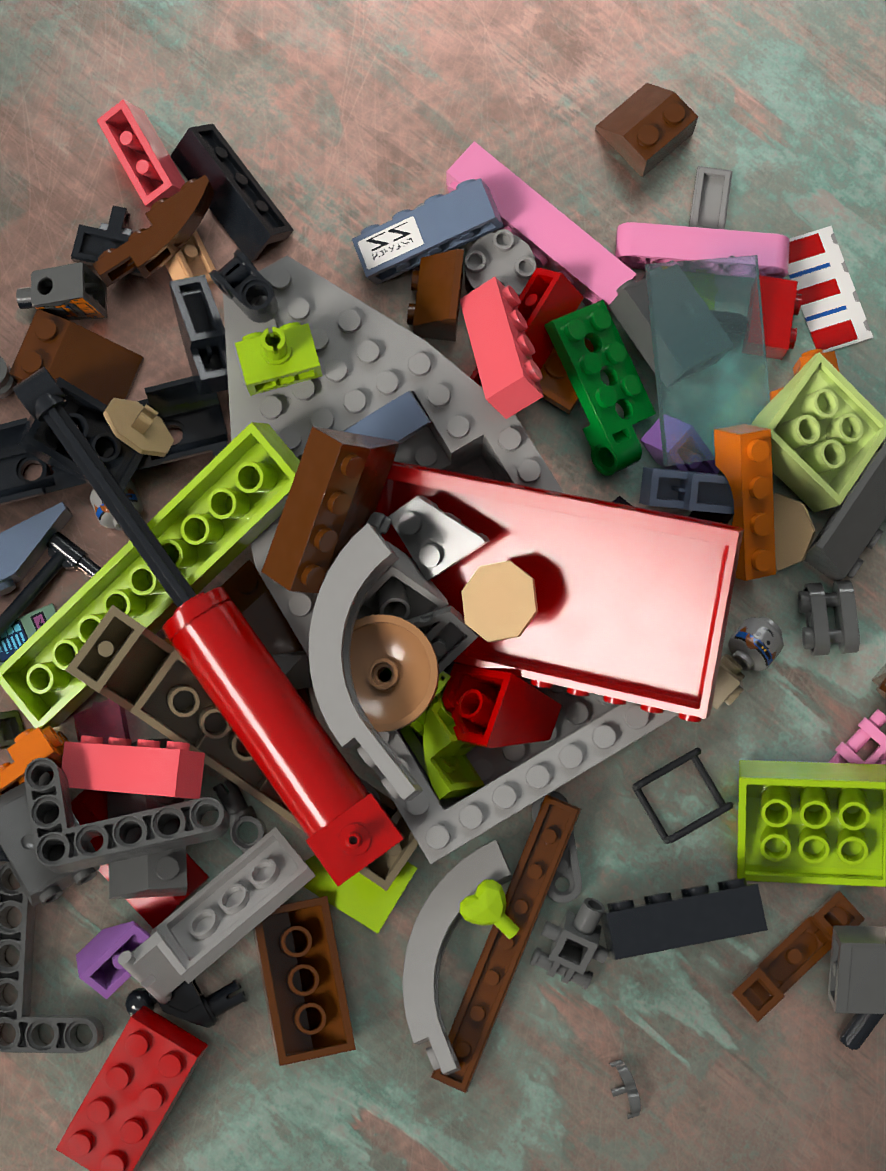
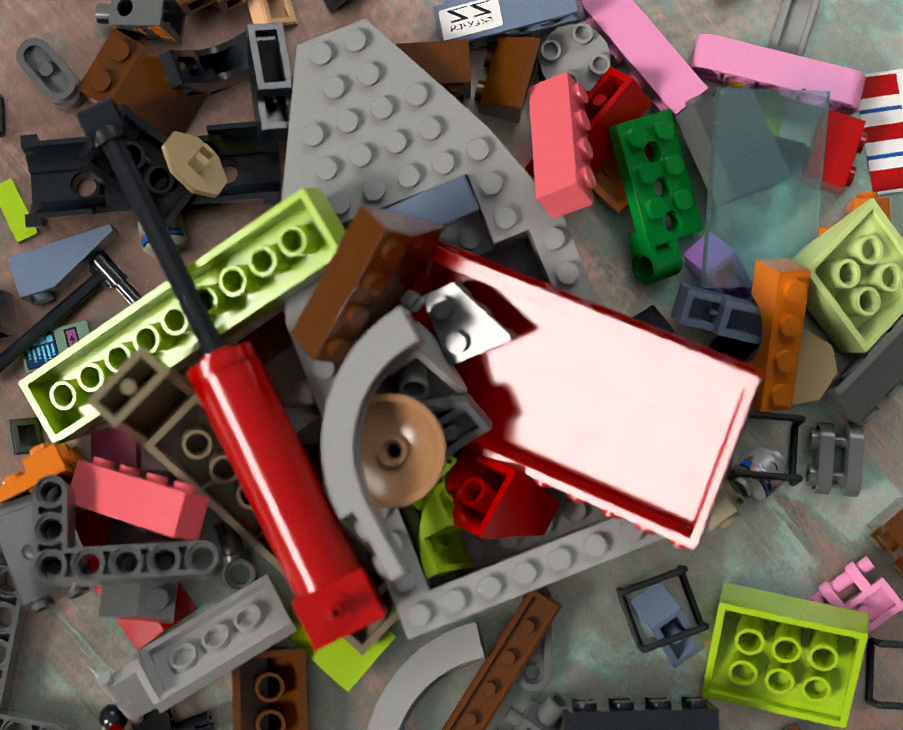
camera: 10 degrees right, 5 degrees up
medium lavender slope [76,921,151,999] -> none
black piece [209,249,278,323] -> none
lime brick [235,322,323,396] -> none
lime rock [459,879,519,939] -> none
tan piece [461,561,538,642] -> none
none -> black arch [159,31,250,96]
none -> reddish brown slope [396,39,471,103]
none -> sand blue slope [630,582,704,668]
none -> black piece [726,411,806,486]

